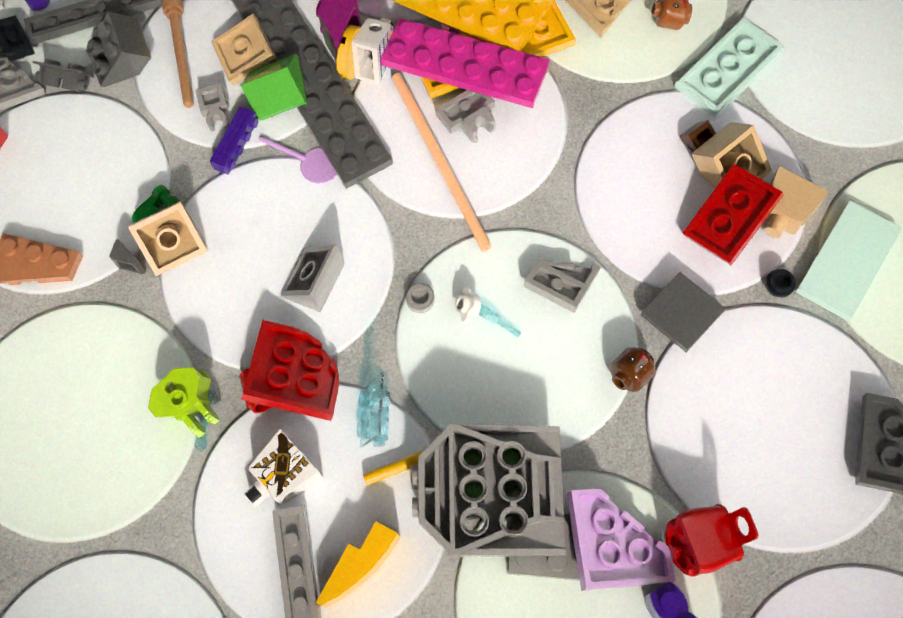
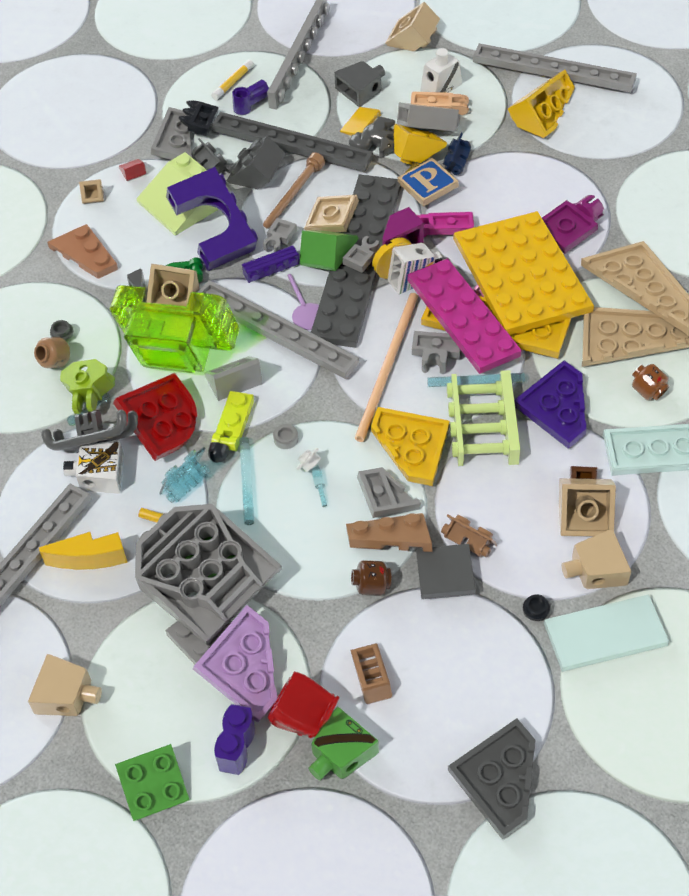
camera: 40 degrees right, 15 degrees down
red plate [682,164,784,266] -> none
none -> medium nougat head [34,337,70,368]
none -> dark grey piece [41,410,138,451]
none -> dark grey plate [50,320,74,341]
none -> clear neon green piece [109,285,240,373]
none -> yellowish green slope [136,152,219,236]
none -> dark purple arch [166,167,258,271]
none -> light grey plate [195,280,359,379]
none -> black hinge [208,442,229,463]
none -> neon yellow plate [211,391,254,451]
none -> clear light blue bar [239,437,254,526]
none -> bright green torso [308,706,379,781]
none -> light grey plate [343,236,379,273]
none -> medium nougat wing [346,513,432,552]
none -> medium nougat slope [350,643,392,704]
none -> yellow plate [371,407,450,486]
none -> clear light blue bar [427,373,525,387]
none -> medium nougat hinge [441,514,497,557]
none -> yellowish green fence [447,370,520,466]
none -> dark purple plate [514,360,586,449]

